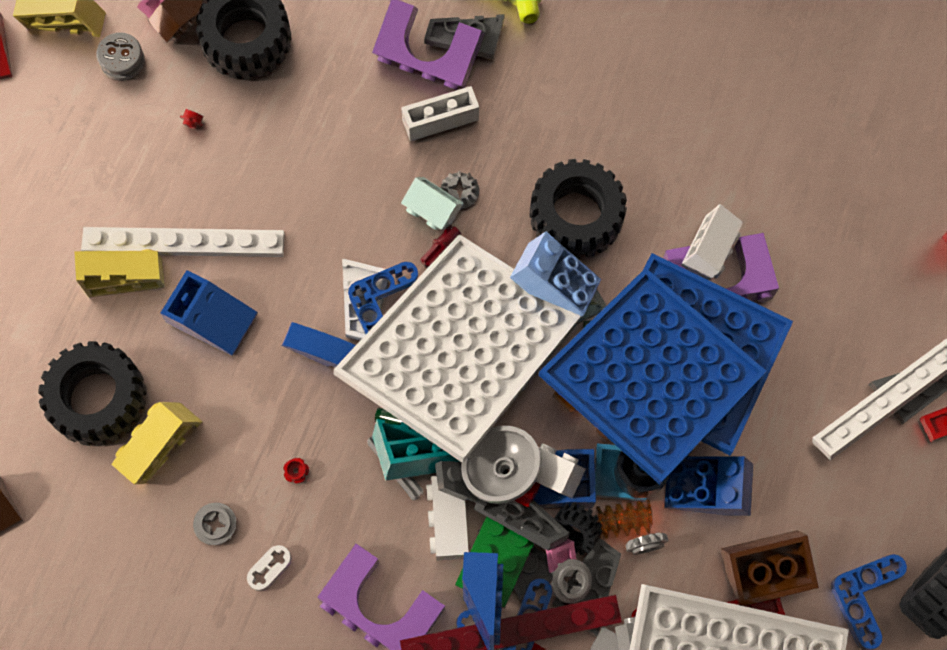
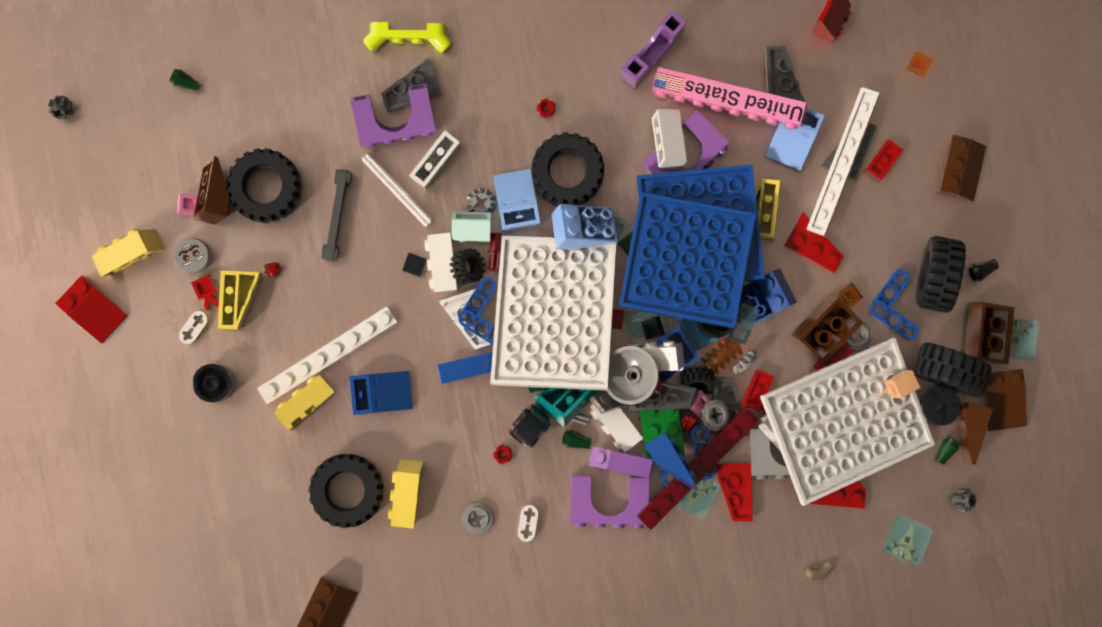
camera: 30 degrees left, 15 degrees up
none -> white beam [179,311,209,344]
none -> red plate [191,274,219,311]
none -> black brick [193,364,235,403]
none -> light yellow wedge [218,271,263,330]
none -> dark grey piece [321,169,352,262]
none -> white axle [362,153,433,227]
none -> black plate [402,253,427,277]
none -> white brick [425,233,458,294]
none -> black tyre [450,248,486,284]
none -> light blue slope [493,169,540,232]
none -> black brick [507,403,551,448]
none -> red plate [537,99,556,118]
none -> dark green cone [562,429,592,449]
none -> medium lavender slope [589,447,654,479]
none -> red plate [612,309,625,330]
none -> medium lavender arch [620,10,687,89]
none -> clear light blue panel [624,312,668,340]
none -> black plate [641,316,665,340]
none -> bright pink brick [652,67,808,130]
none -> red plate [680,414,698,431]
none -> clear light blue slope [727,303,760,345]
none -> red plate [741,369,774,412]
none -> light yellow wedge [755,179,781,240]
none -> dark grey wing [764,46,805,102]
none -> light blue slope [765,108,825,171]
none -> red wing [784,212,844,273]
none -> clear orange plate [838,283,864,308]
none -> light grey gear [845,321,872,351]

